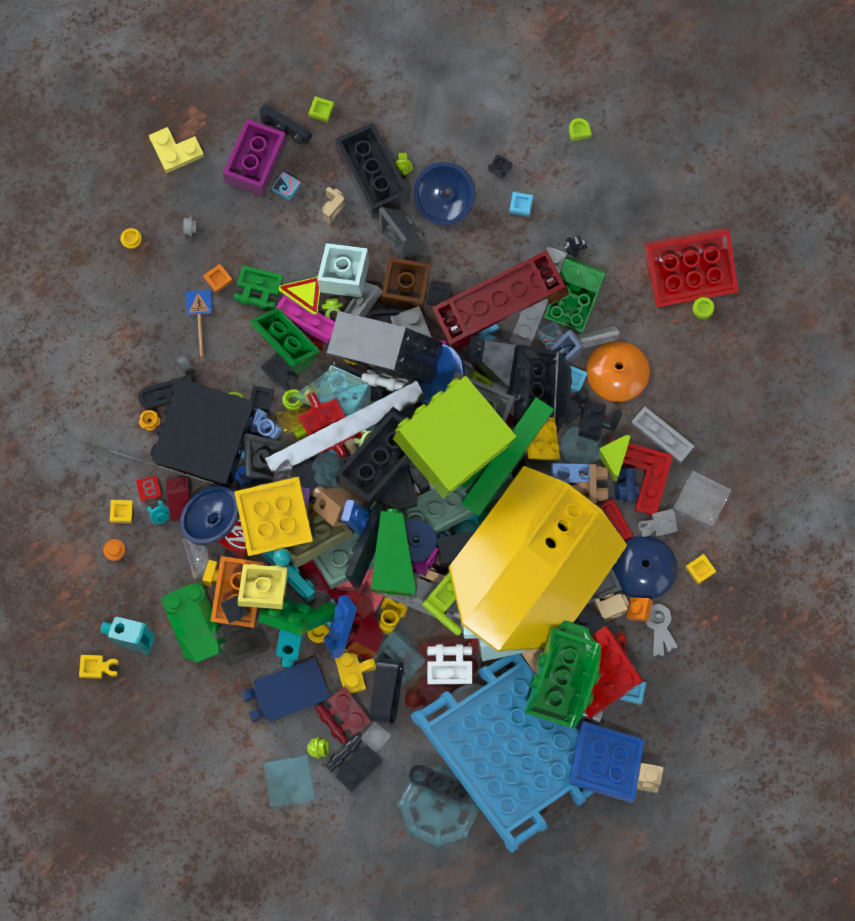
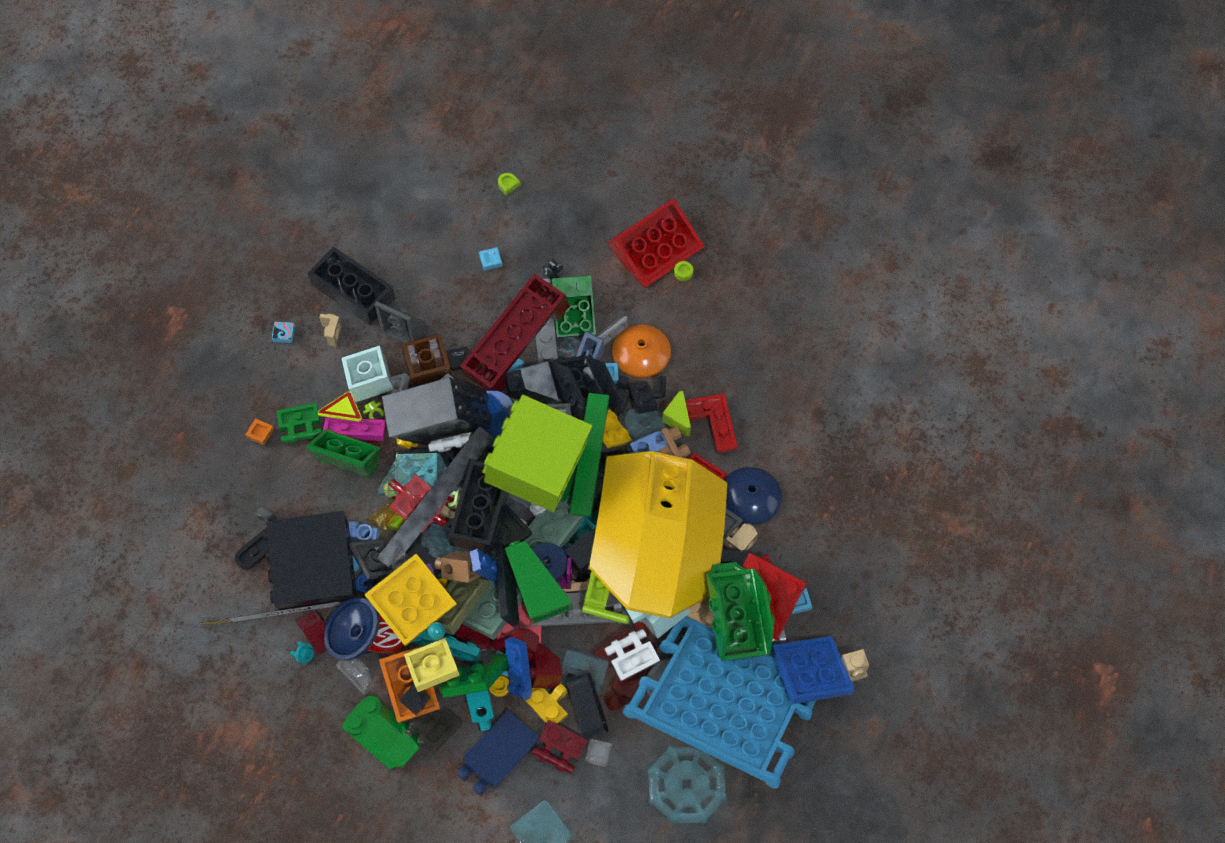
camera: 25 degrees left, 10 degrees down
yellow plate [79,655,119,679] -> none
teal torso [100,617,156,655] -> none
orange plate [103,539,125,561] -> none
yellow plate [110,500,133,524] -> none
yellow plate [121,228,142,249] -> none
red tile [136,475,162,503] -> none
light orange plate [139,410,160,431] -> none
light yellow plate [149,127,204,173] -> none
light grey plate [183,216,196,237] -> none
piece [185,290,212,357] -> none
yellow plate [203,560,219,587] -> none
magenta brick [223,119,286,197] -> none
black plate [250,385,275,412] -> none
black plate [260,105,313,145] -> none
black plate [261,353,298,391] -> none
lime plate [282,389,304,410] -> none
lime plate [307,737,329,759] -> none
lime tile [308,96,335,123] -> none
black plate [325,735,383,793] -> none
yellow plate [378,598,408,636] -> none
lime plate [394,153,413,175] -> none
black beam [409,765,470,805] -> none
dark blue dish [414,162,476,225] -> none
black plate [488,155,513,179] -> none
dark blue plate [614,468,640,503] -> none
orange plate [626,597,653,622] -> none
light grey plate [631,406,695,464] -> none
light grey plate [638,509,677,537] -> none
light grey piece [645,604,677,657] -> none
clear plate [673,471,731,529] -> none
yellow plate [685,554,716,585] -> none

